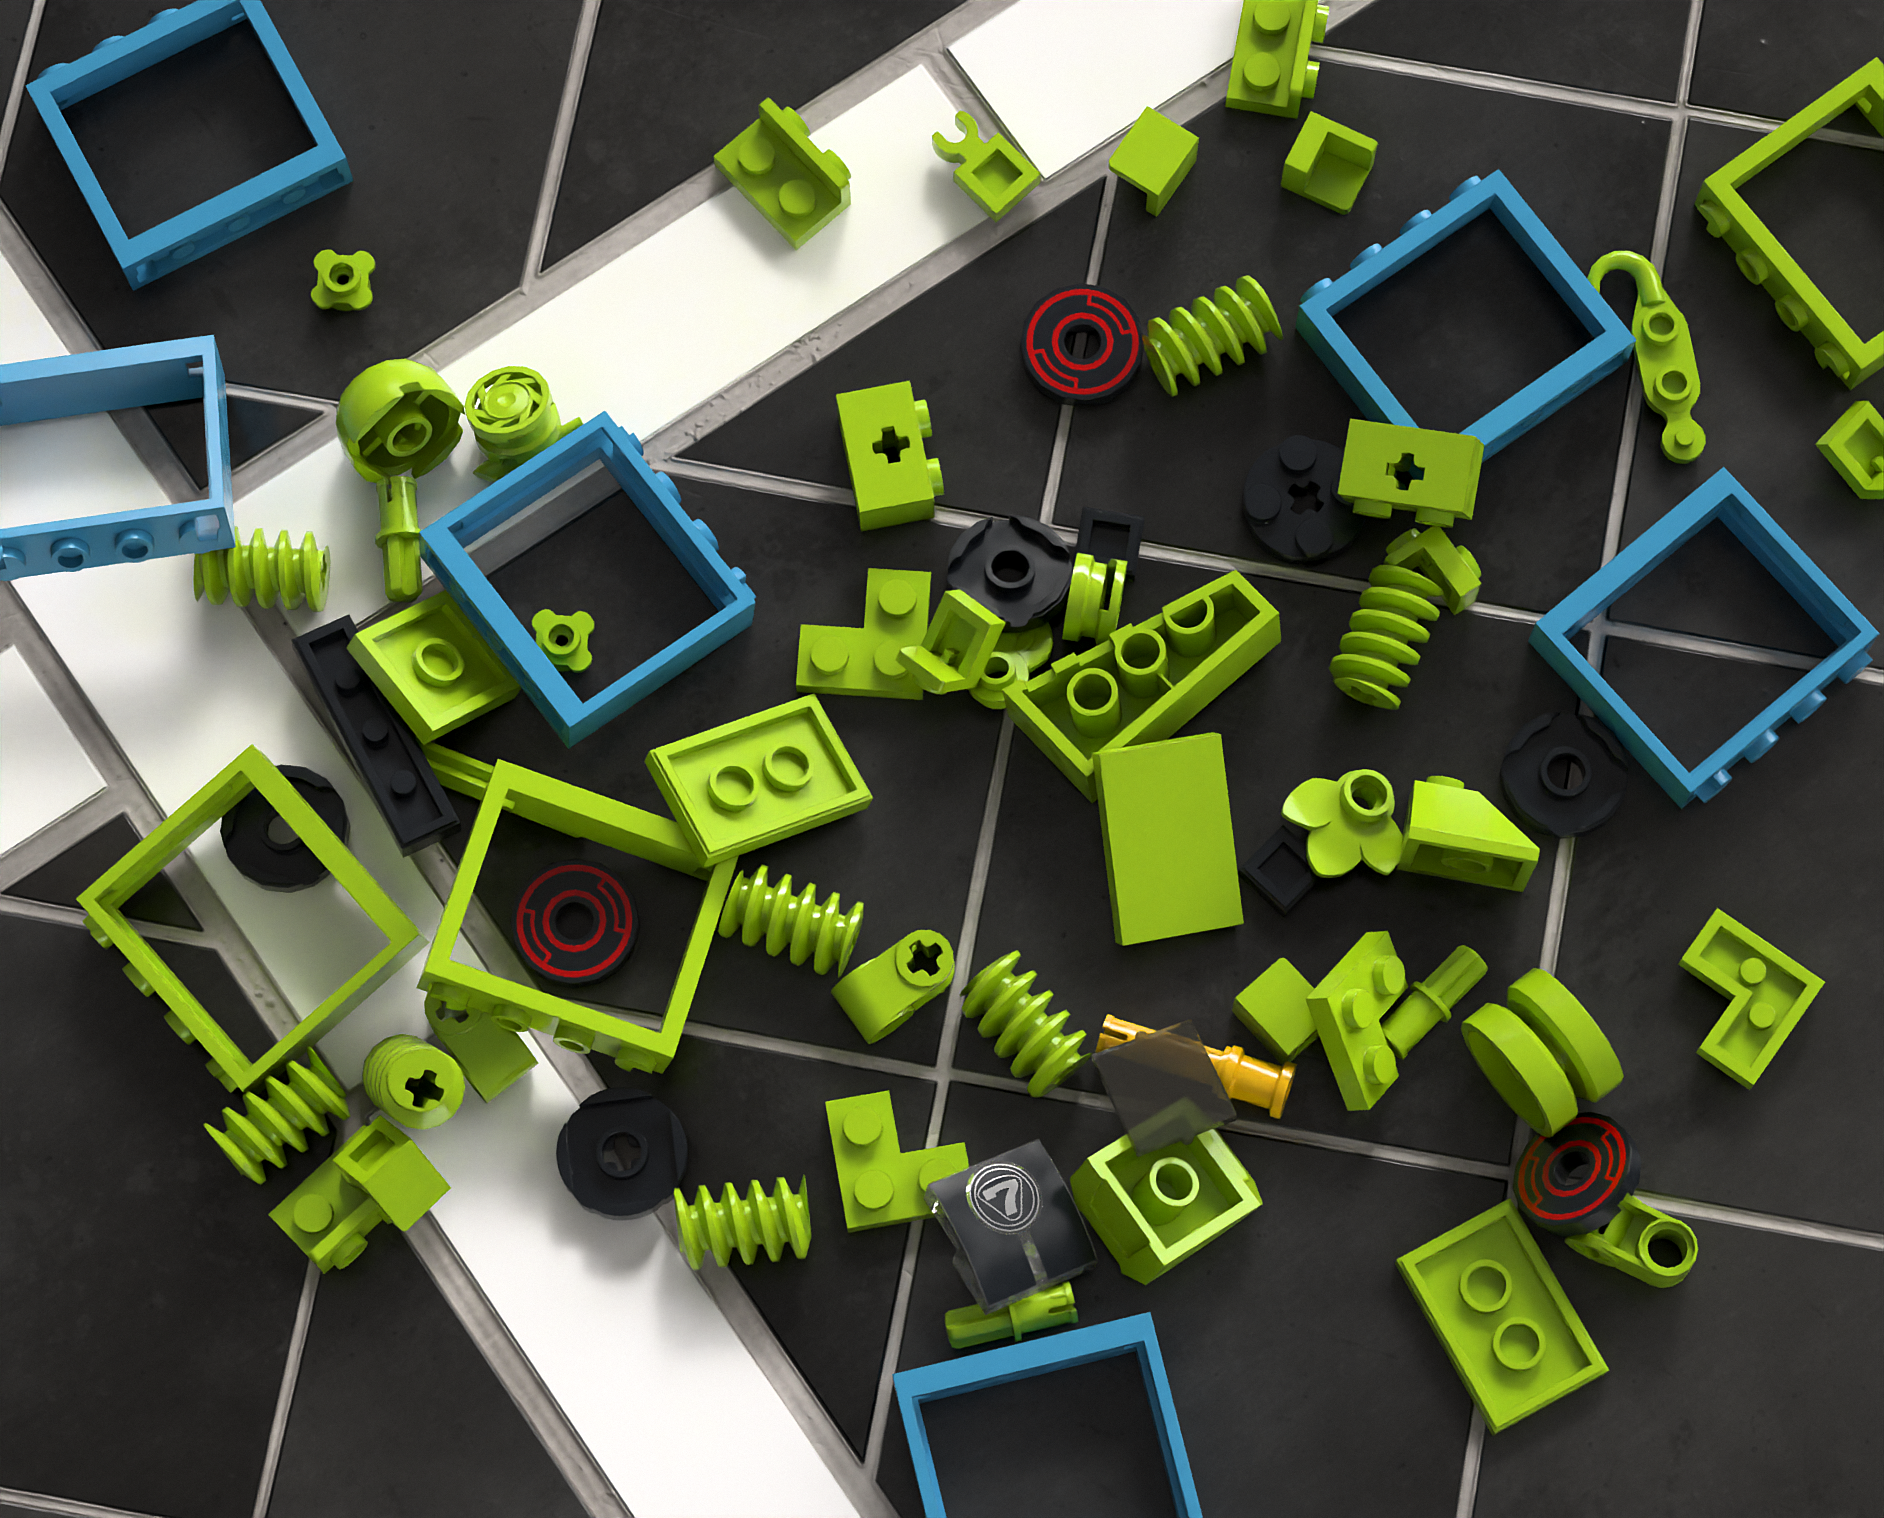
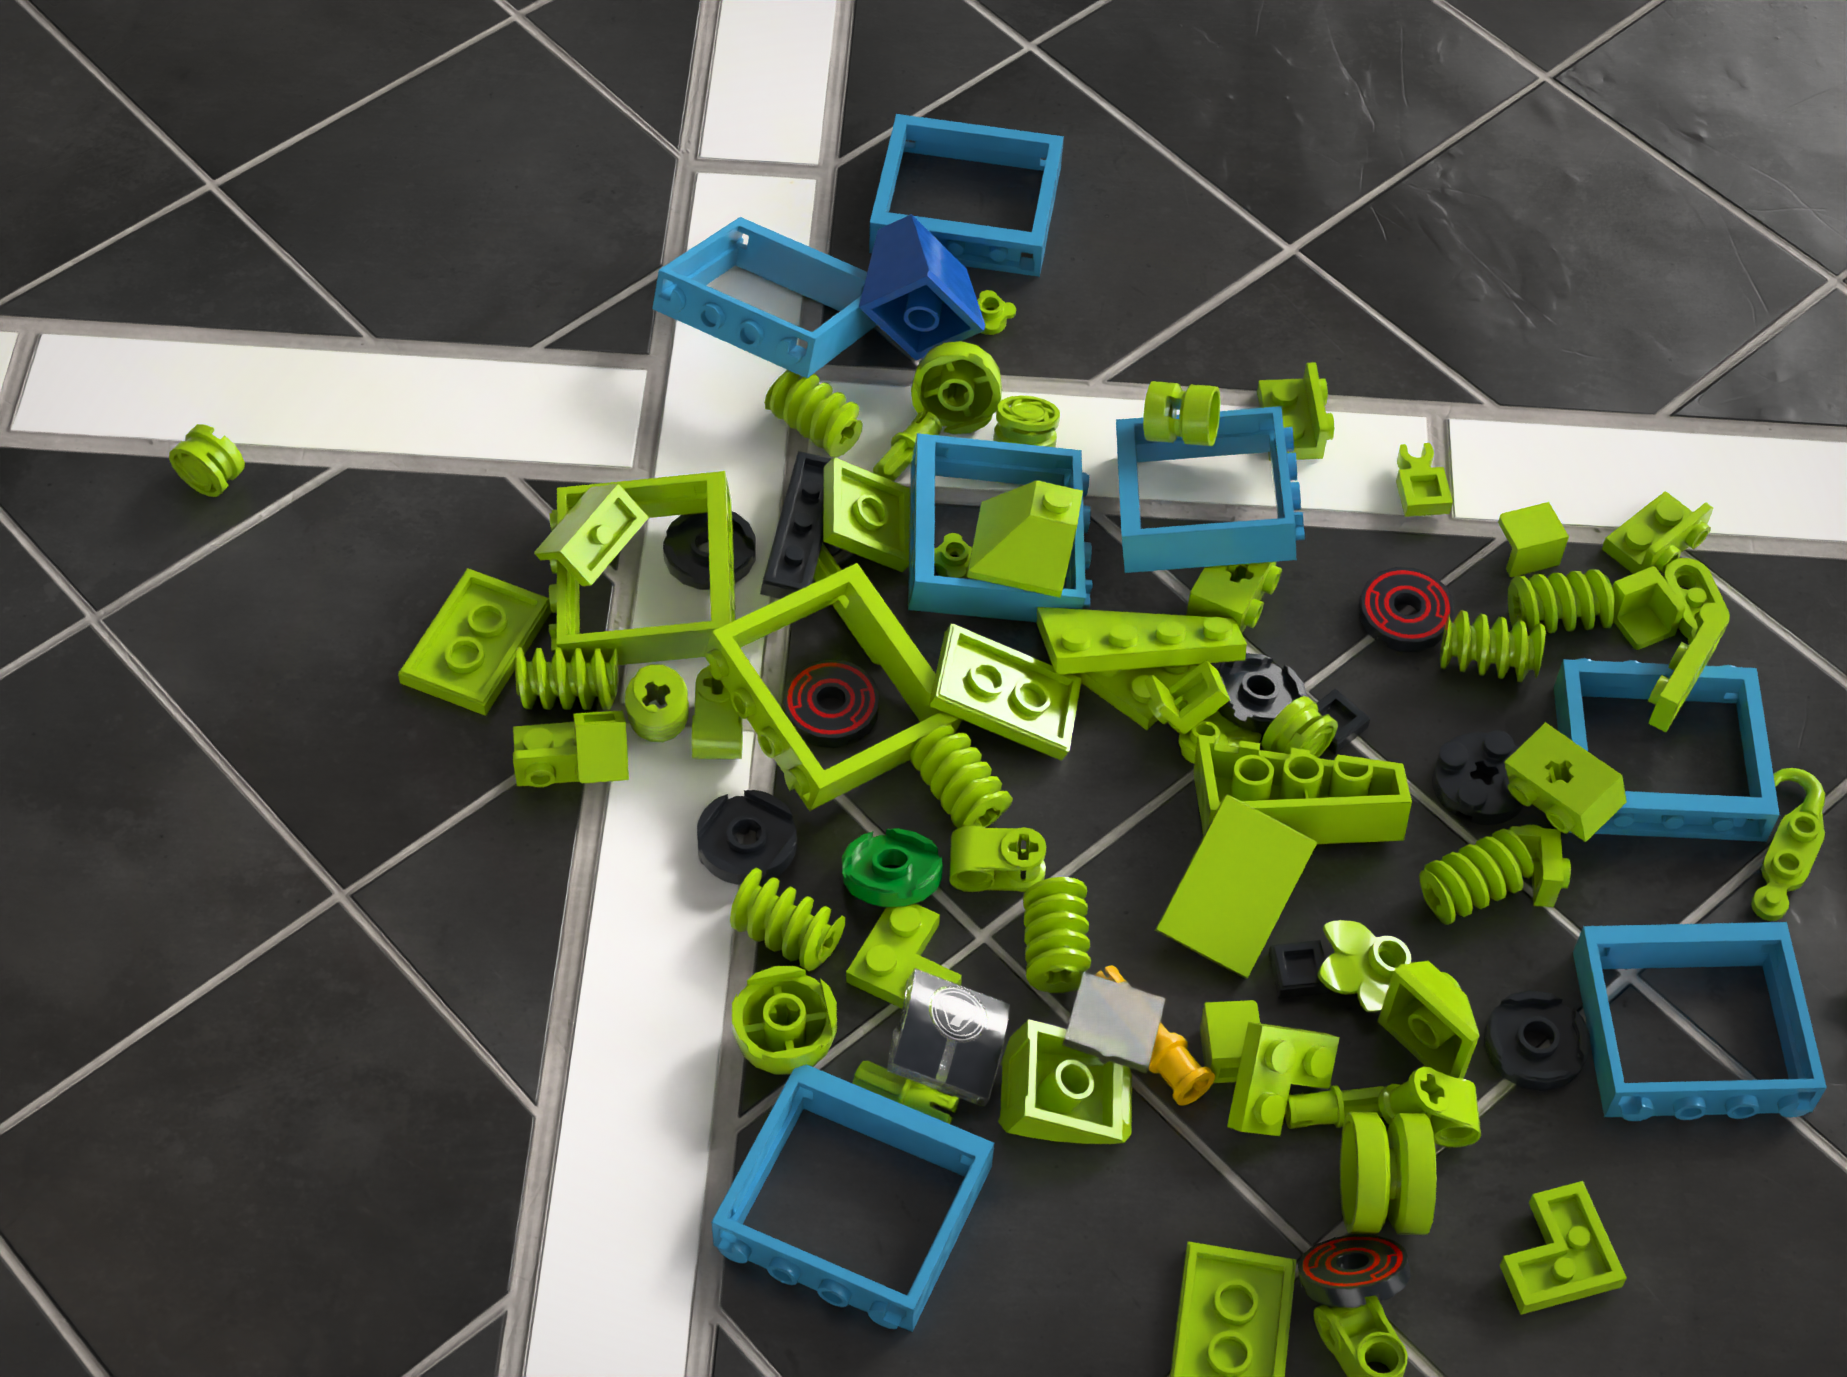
camera: 35 degrees right, 20 degrees down
none -> lime tile [398,568,552,716]
none -> lime panel [534,484,649,586]
none -> lime cylinder [732,966,837,1075]
none -> green tile [842,828,943,907]
none -> blue slope [859,214,985,361]
none -> lime slope [967,480,1083,598]
none -> lime wing [1036,607,1247,675]
none -> dark azure window [1116,406,1305,573]
none -> lime wheel [1143,381,1220,446]
none -> lime piece [1378,1066,1481,1147]
none -> lime piece [1508,569,1614,634]
none -> lime plate [1648,603,1729,732]
none -> lime plate [1663,558,1730,638]

